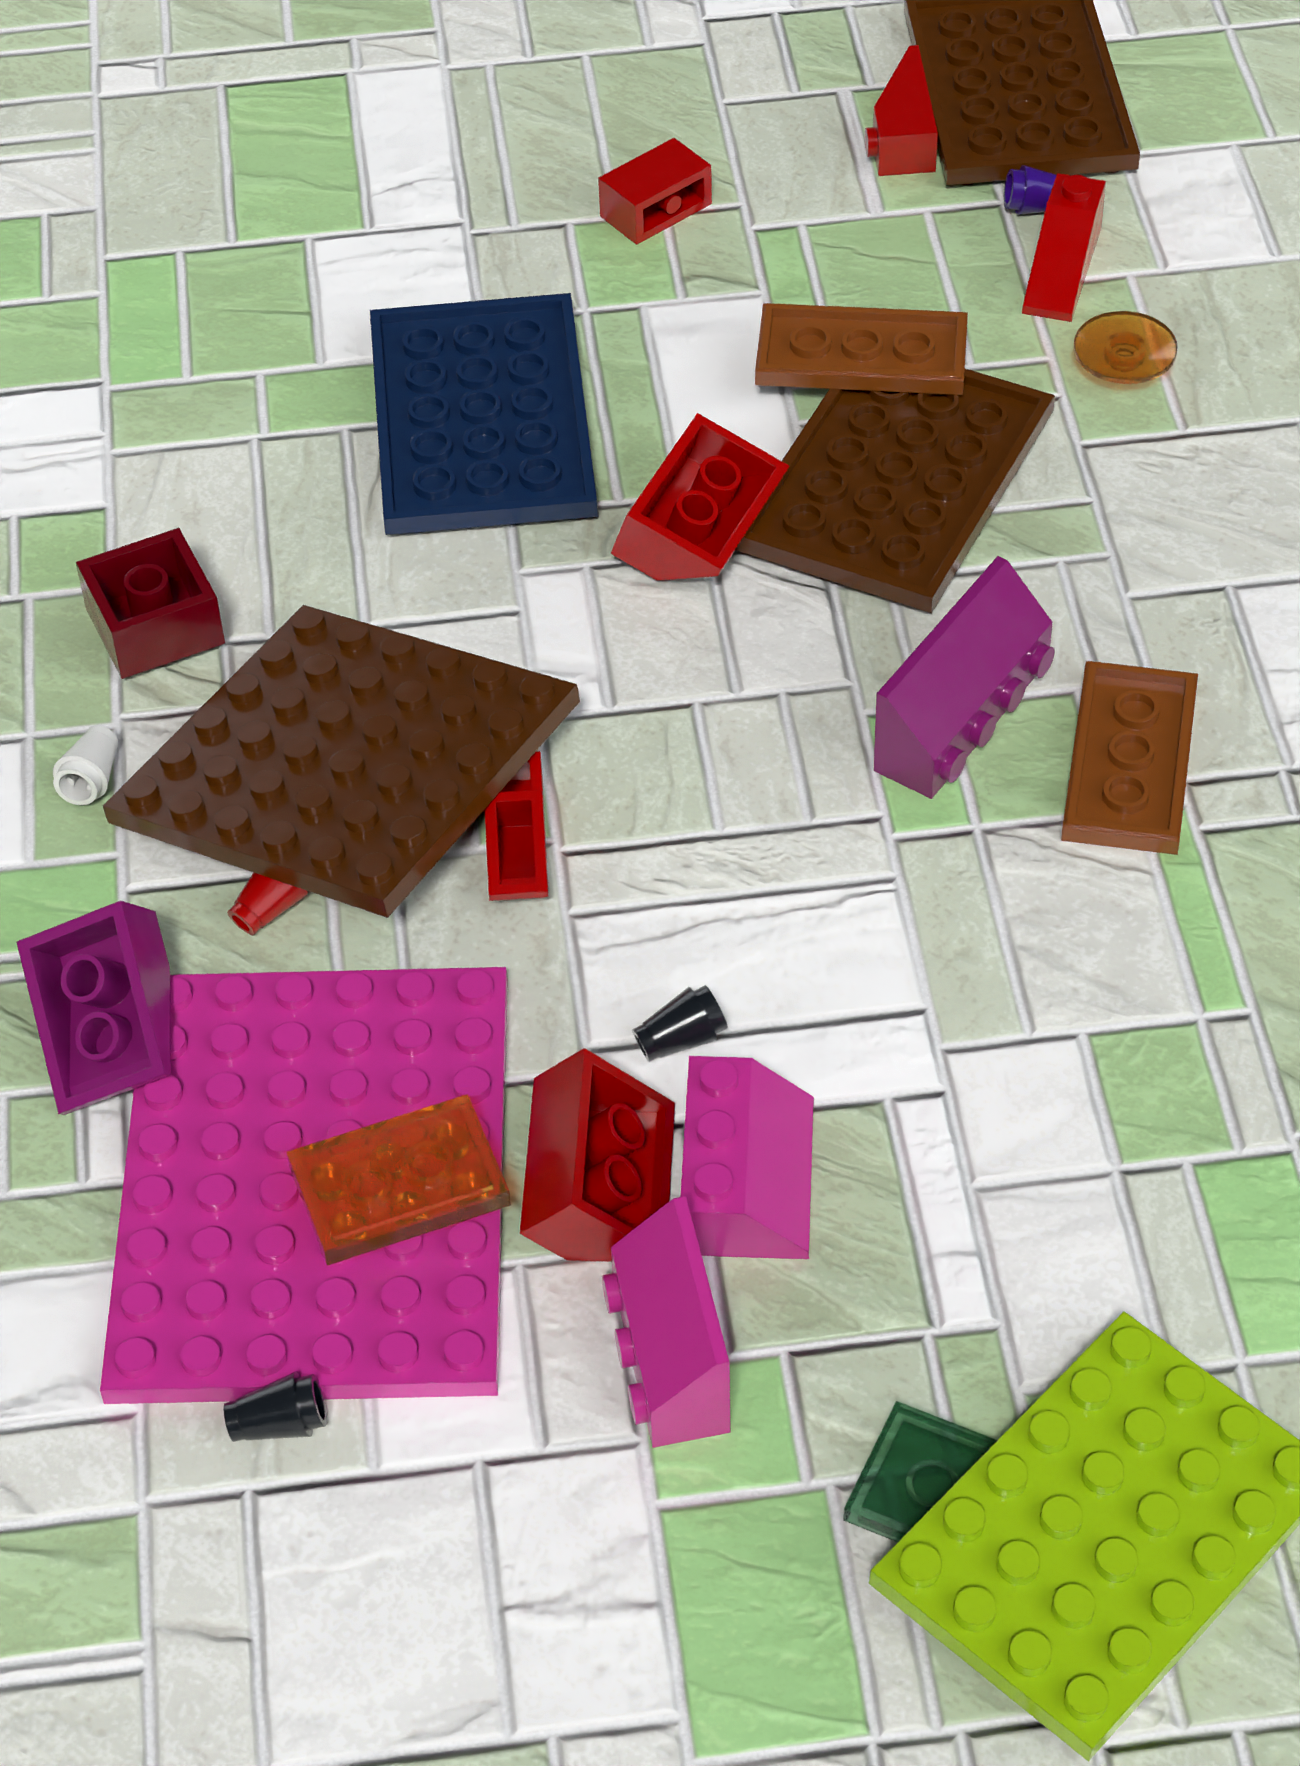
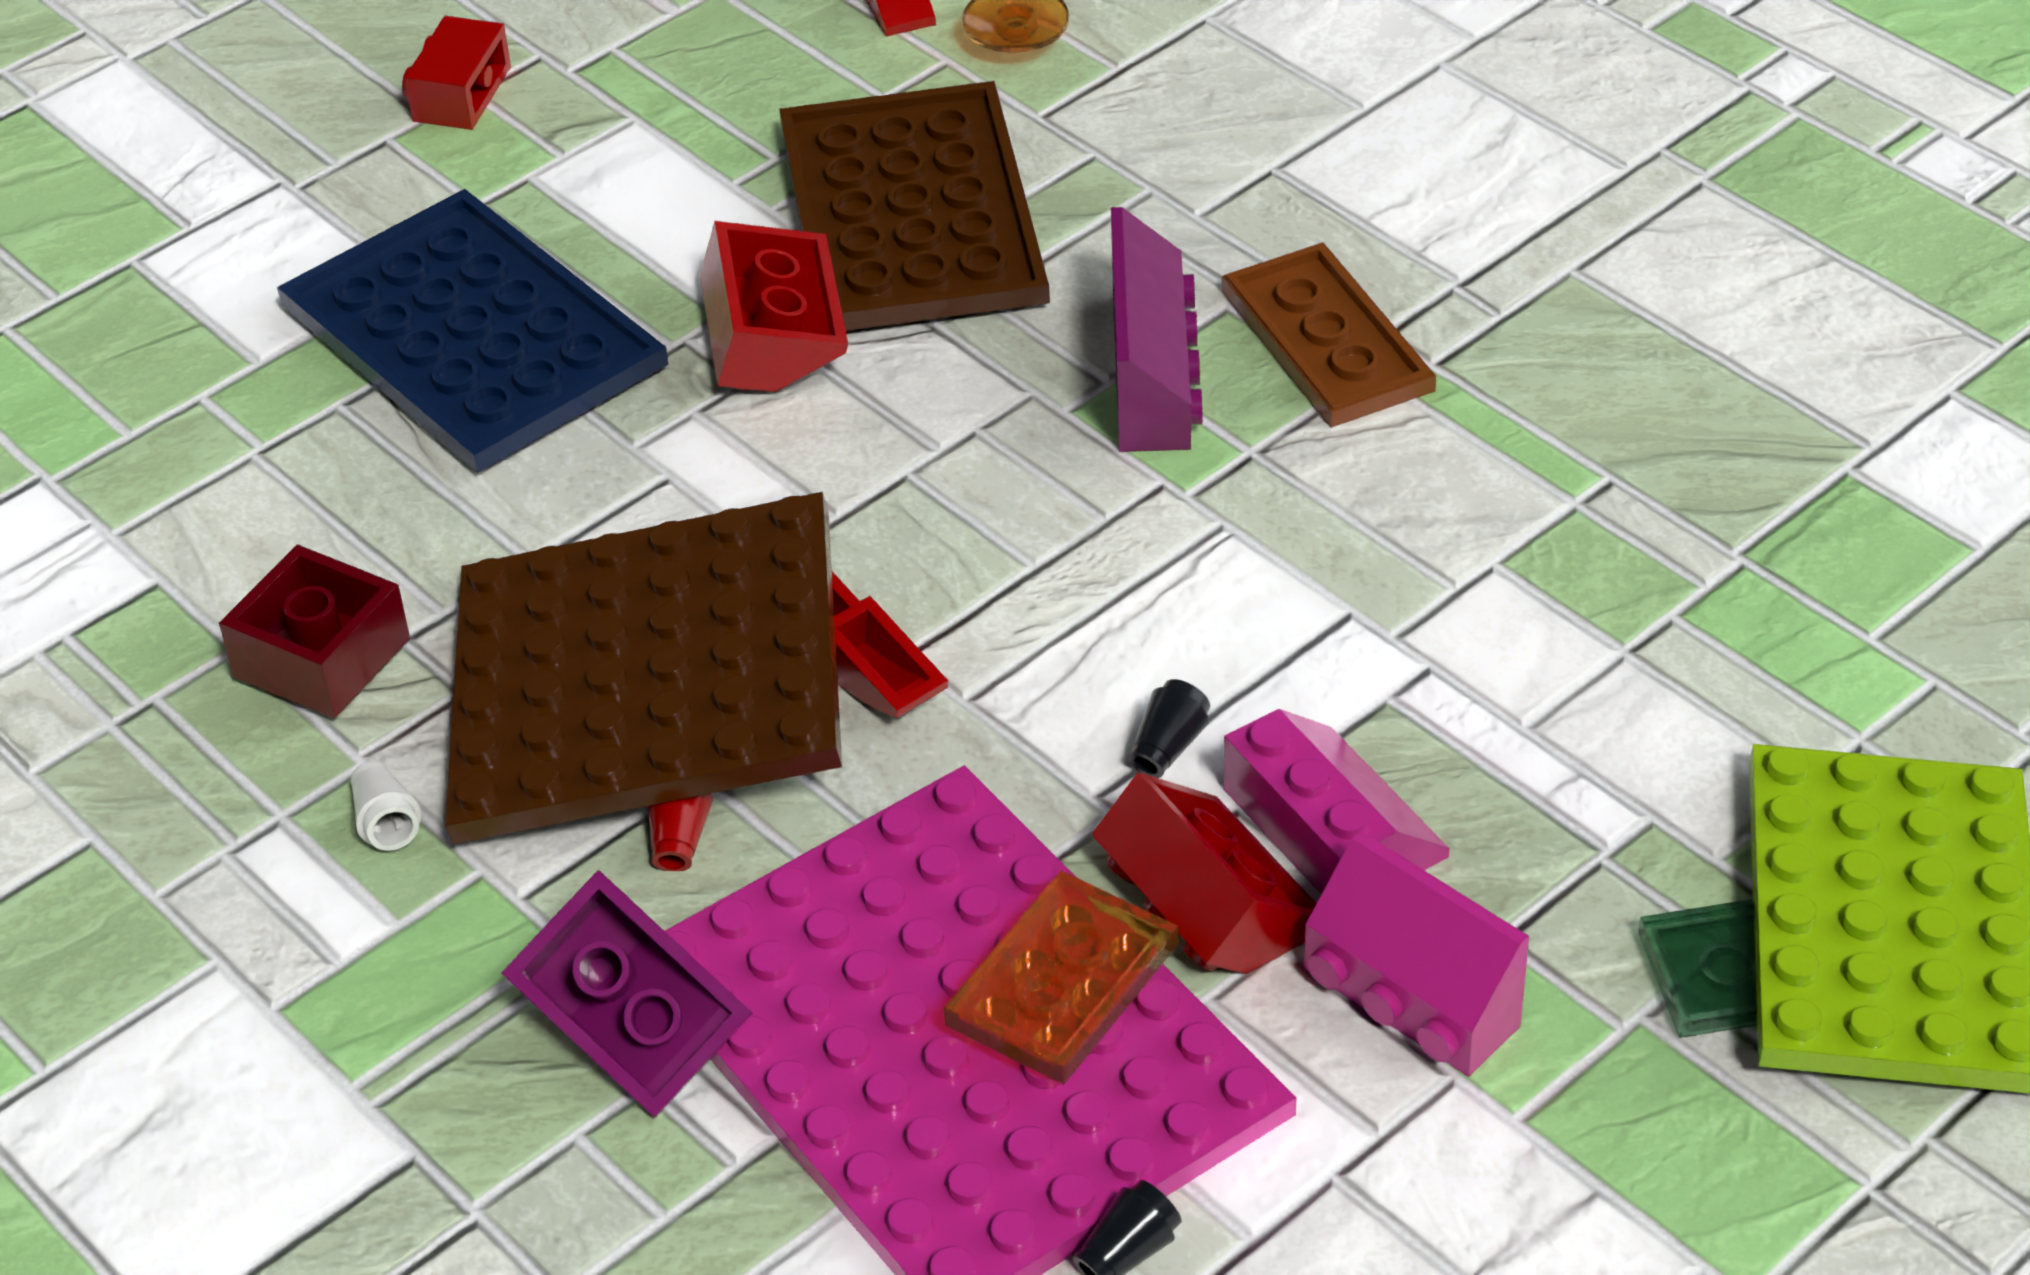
camera: 35 degrees left, 5 degrees down
dark orange tile [755,303,968,395] -> none

